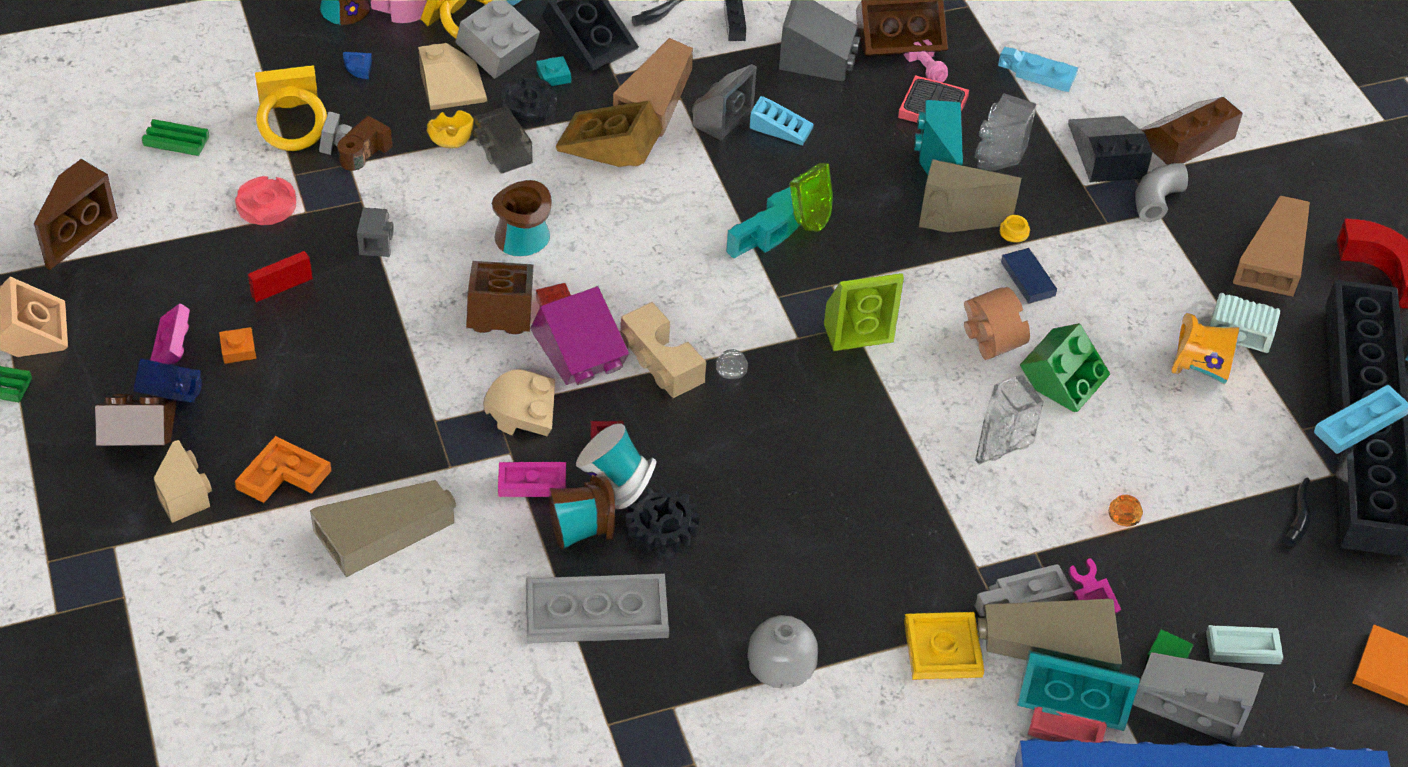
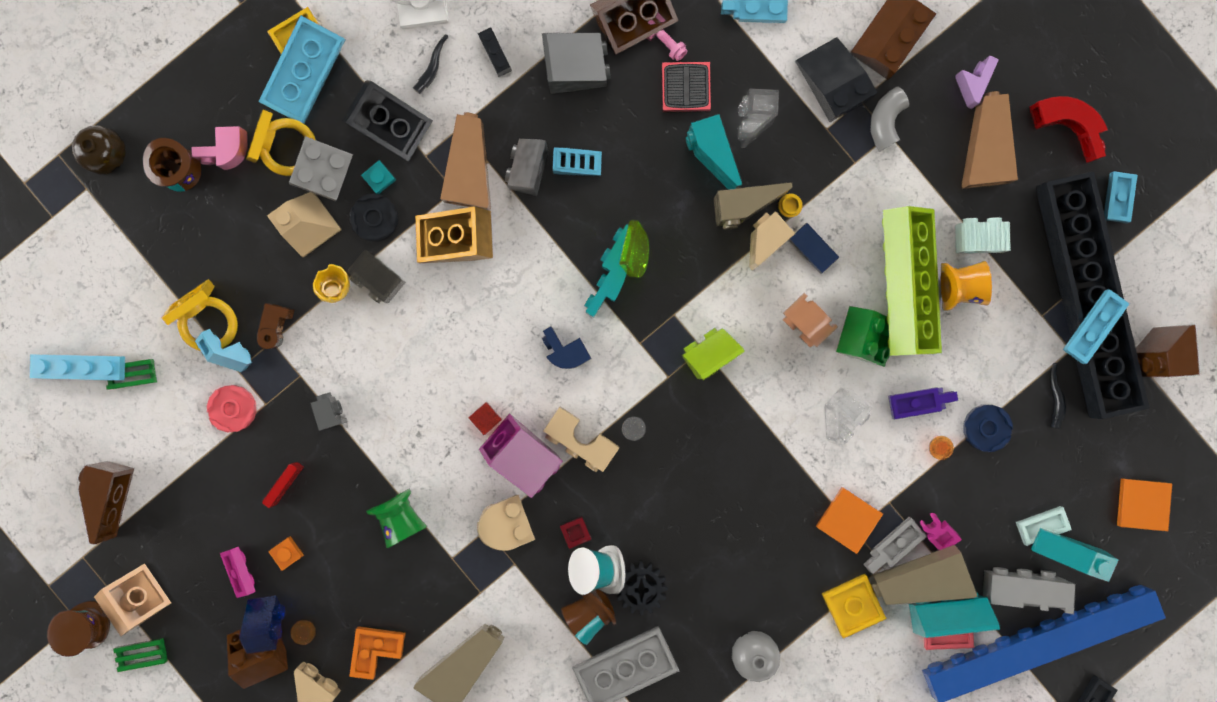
camera: 20 degrees left, 40 degrees up
light grey tile [319,112,352,155] -> none
blue tile [343,52,372,79] -> none
reddish brown slope [466,261,534,334] -> none
reddish brown hat [491,180,552,256] -> none
dark pink plate [498,462,566,497] -> none
green tile [1146,629,1194,662] -> none
none -> medium azure plate [30,354,125,380]
none -> medium azure slope [195,329,252,372]
none -> clear orange plate [291,620,316,645]
none -> green hat [366,488,427,548]
none -> dark blue brick [542,326,592,369]
none -> tan slope [749,211,795,270]
none -> orange tile [816,487,883,554]
none -> lime brick [882,206,942,356]
none -> dark purple hinge [888,387,959,420]
none -> lavender slope [956,56,999,109]
none -> dark blue tile [963,405,1013,452]
none -> teal slope [1031,528,1118,582]

